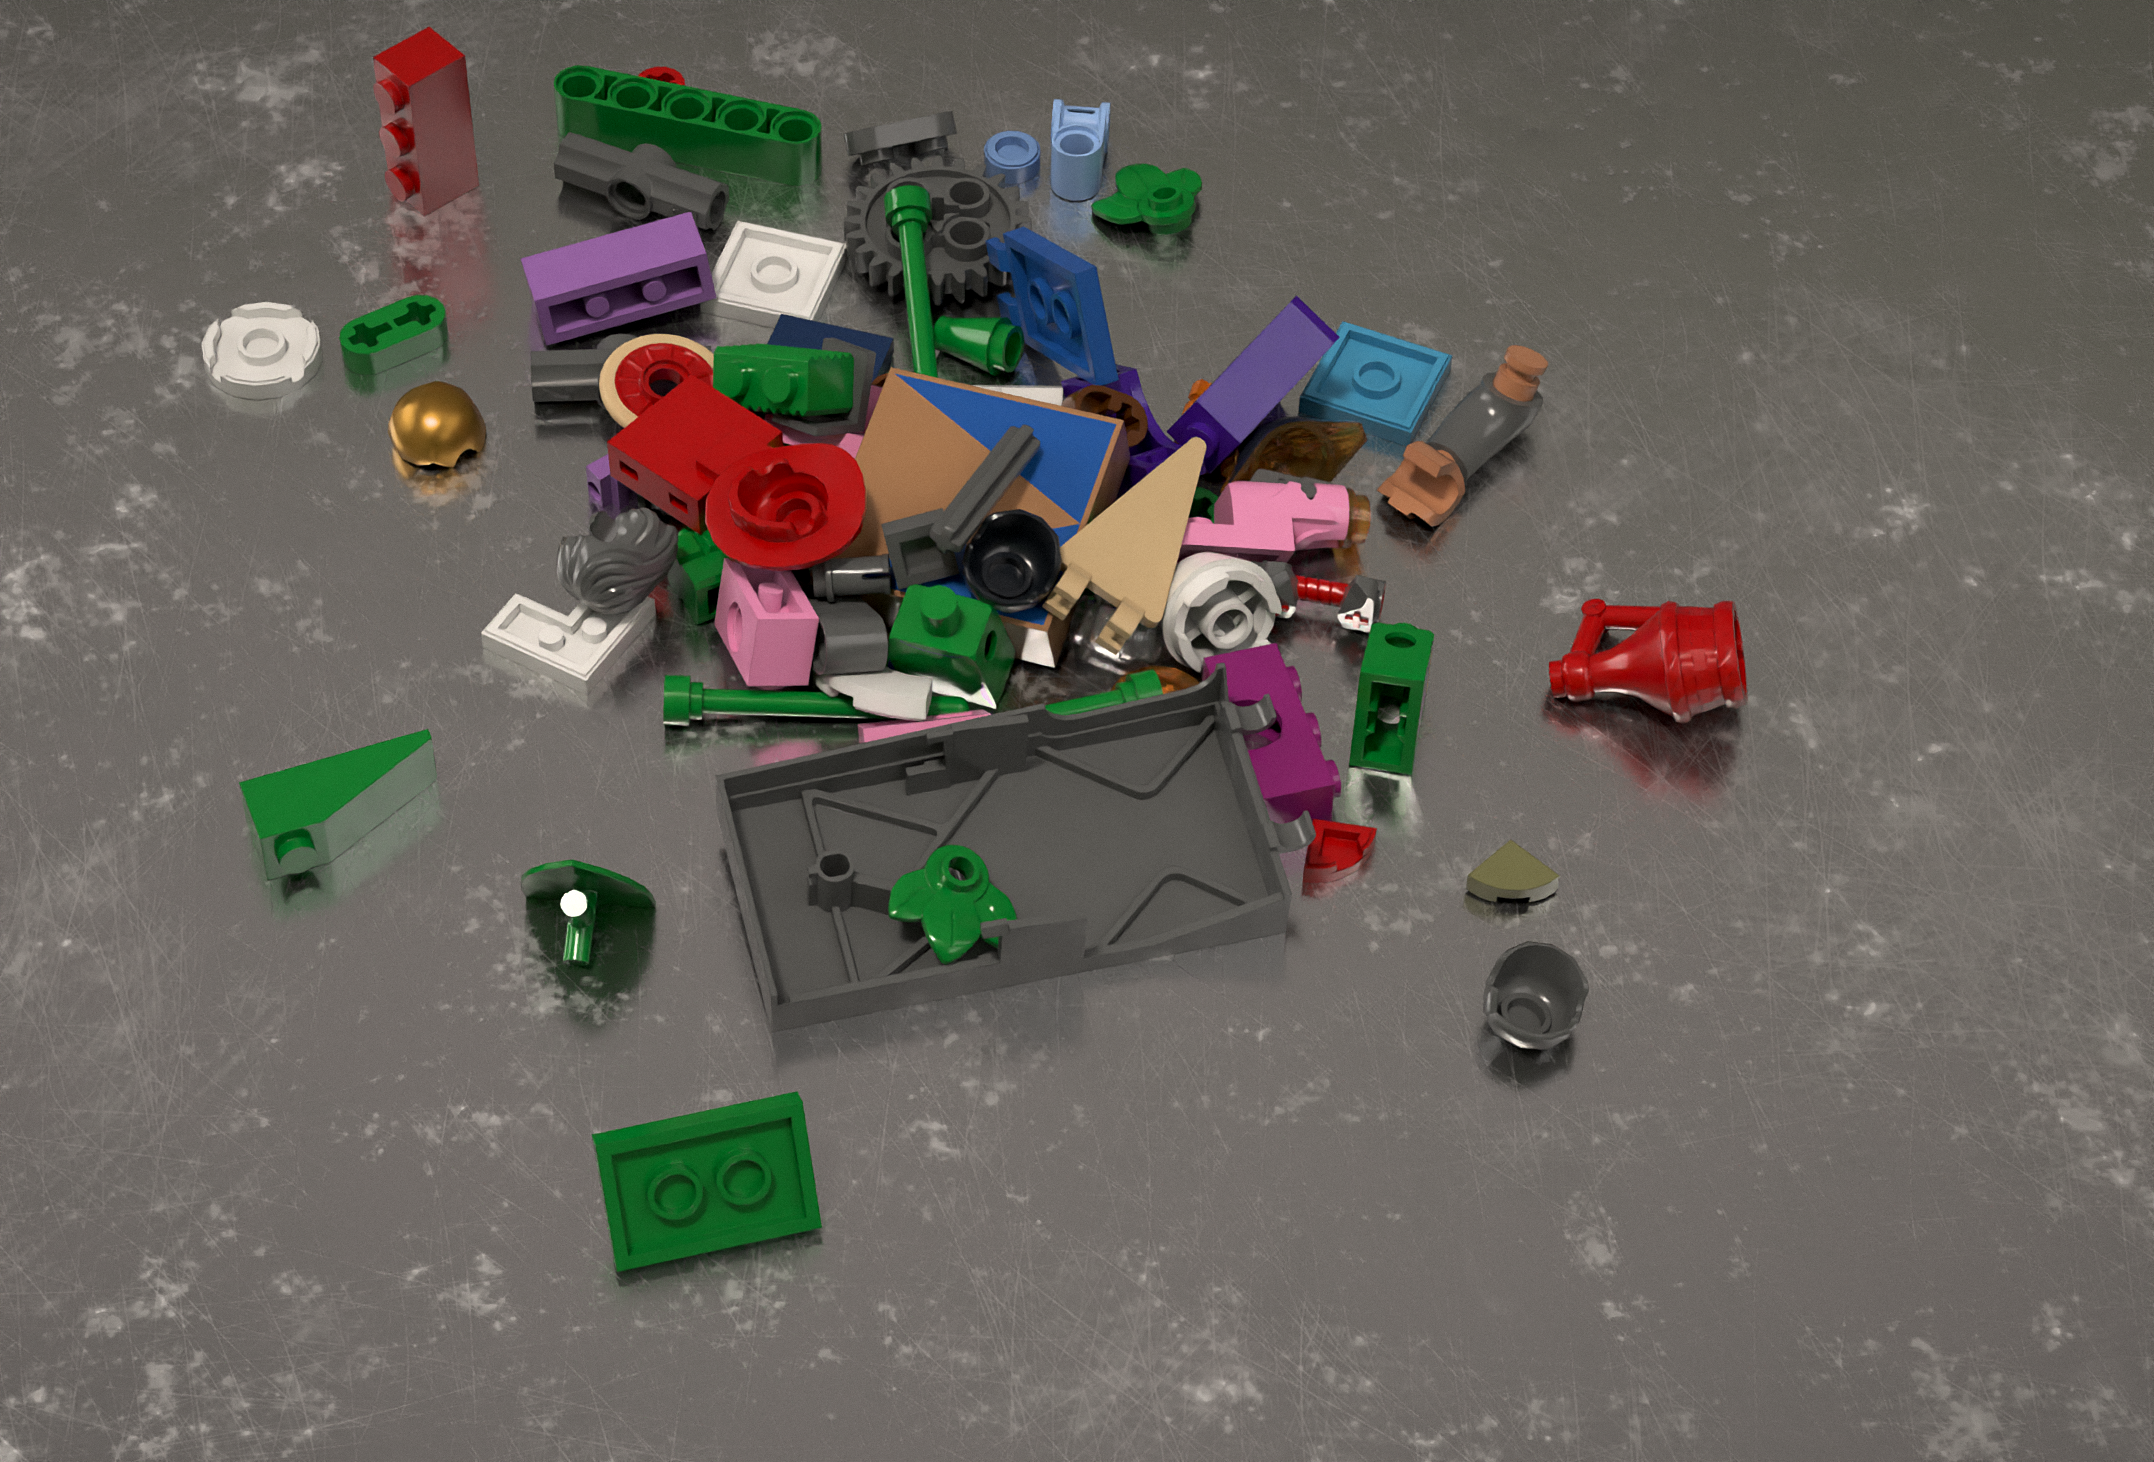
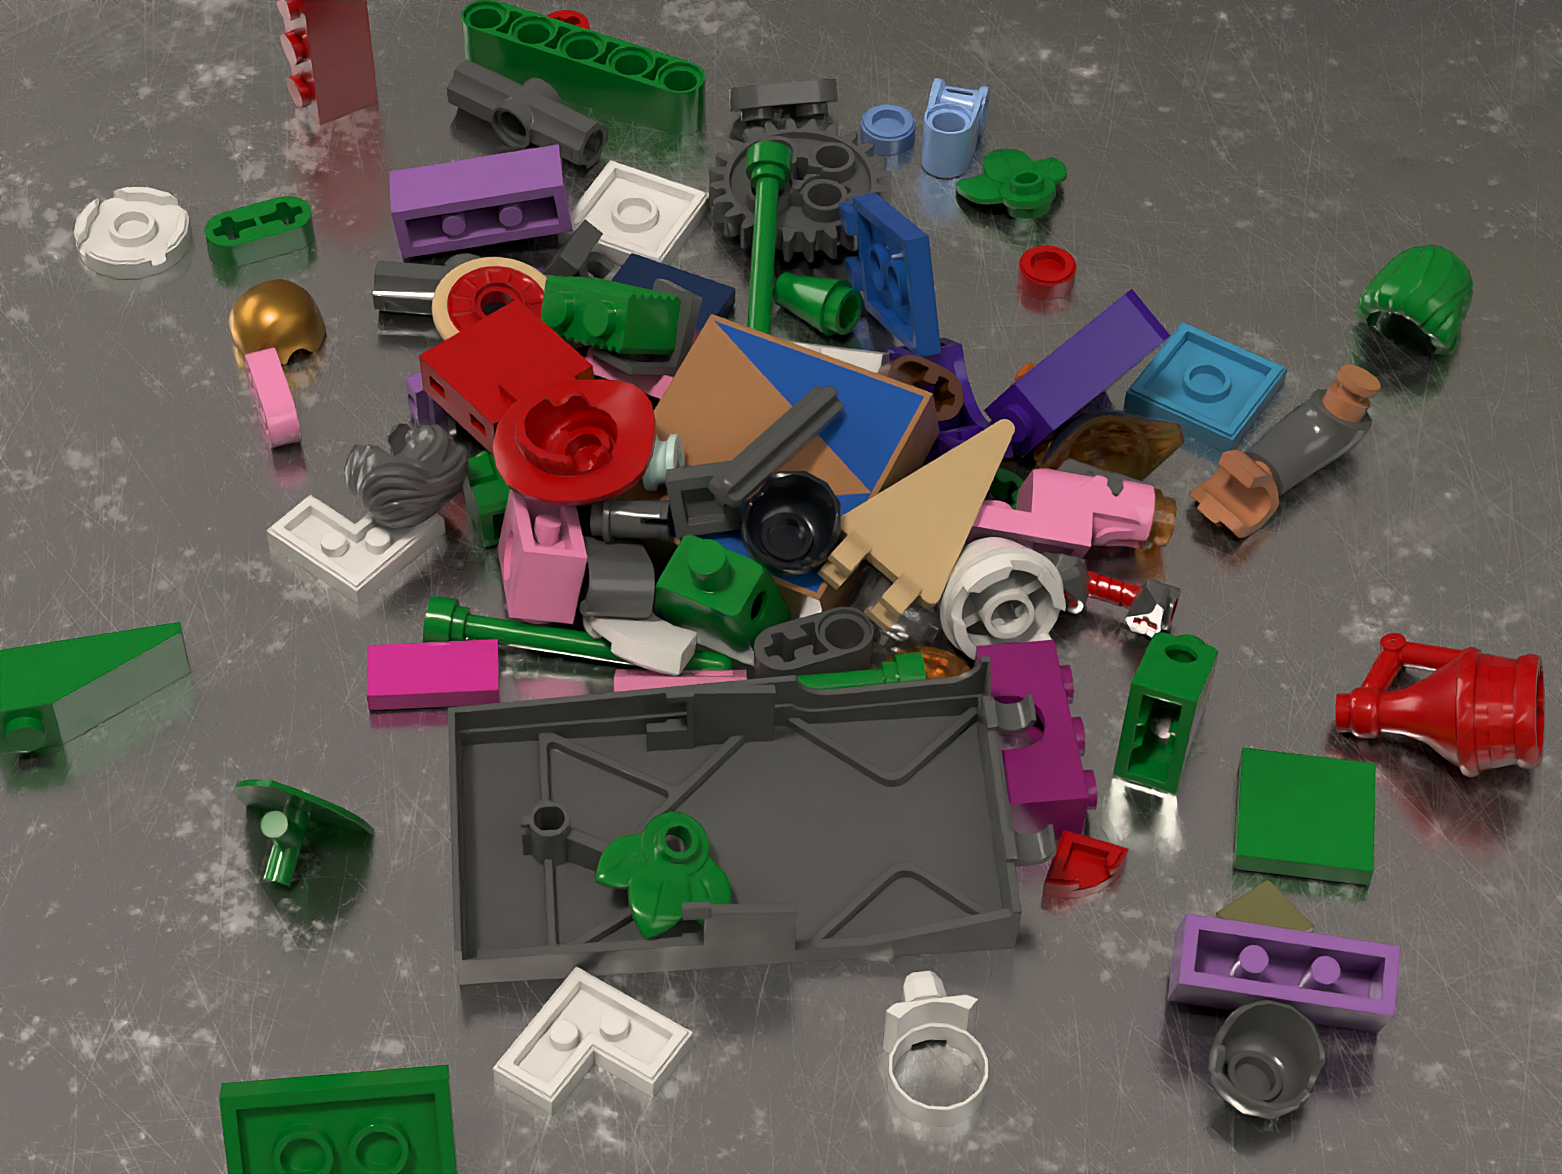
camera: 10 degrees right, 0 degrees up
none -> bright pink beam [244,347,302,449]
none -> dark pink tile [367,639,500,710]
none -> white tile [493,967,693,1116]
none -> dark grey tile [542,219,614,279]
none -> light aqua bush [642,434,685,491]
none -> dark grey beam [754,607,874,679]
none -> white piece [883,970,988,1127]
none -> red tile [1017,245,1077,300]
none -> medium lavender brick [1167,913,1401,1033]
none -> green tile [1233,747,1376,885]
none -> green hair [1355,244,1473,356]

